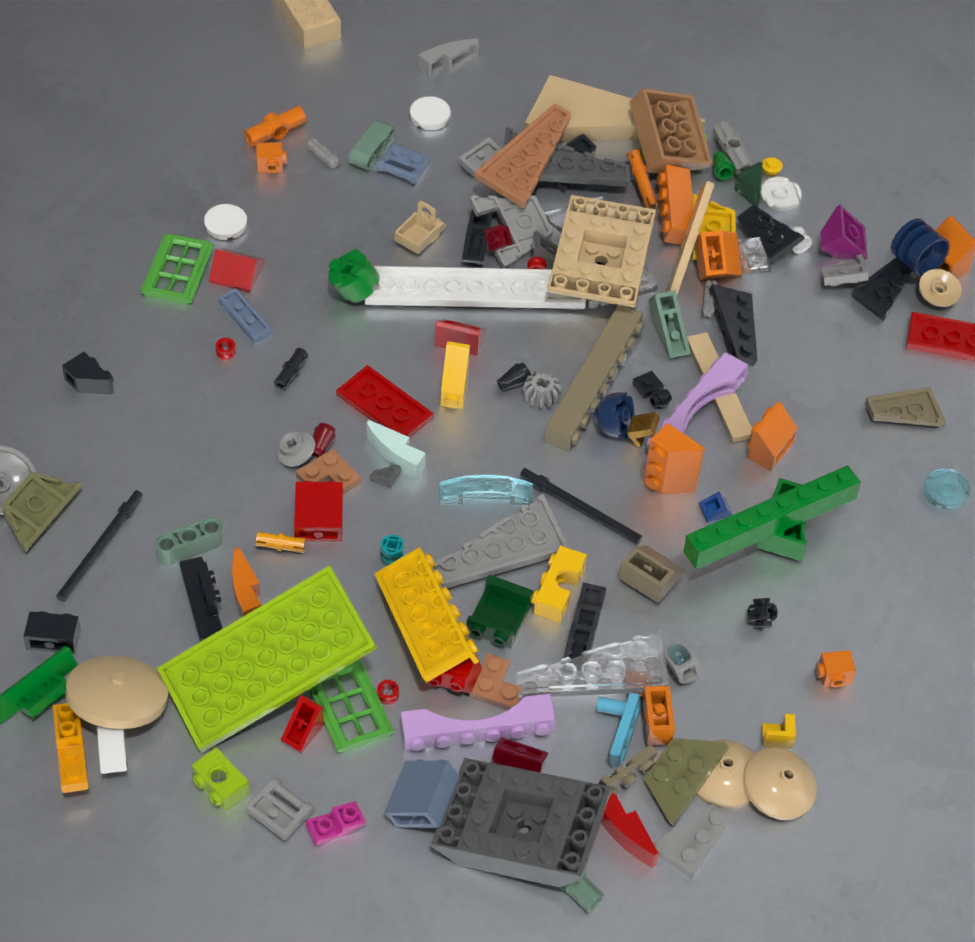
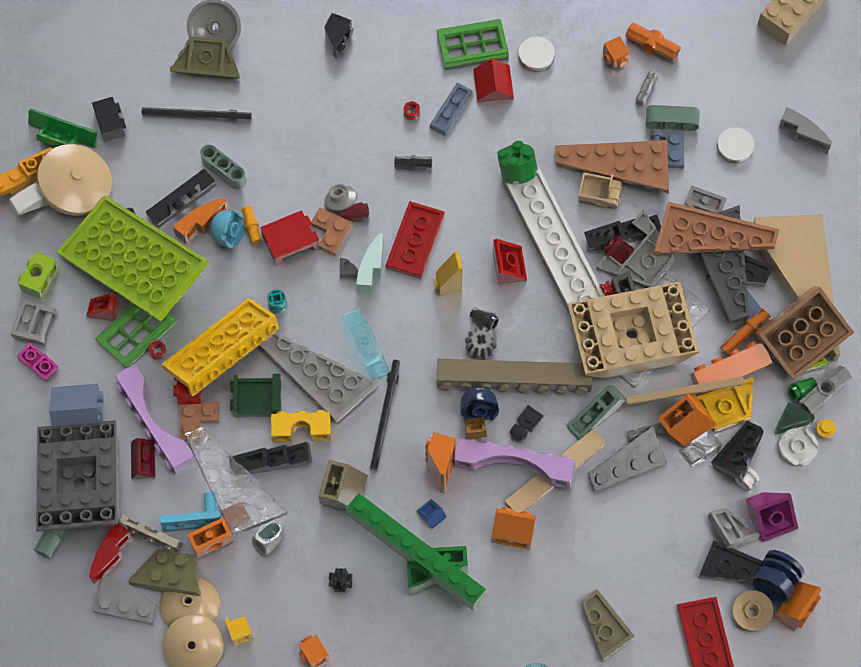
camera: 70 degrees right, 15 degrees up
none -> medium azure cylinder [209,210,245,248]
none -> nougat wing [555,140,669,194]

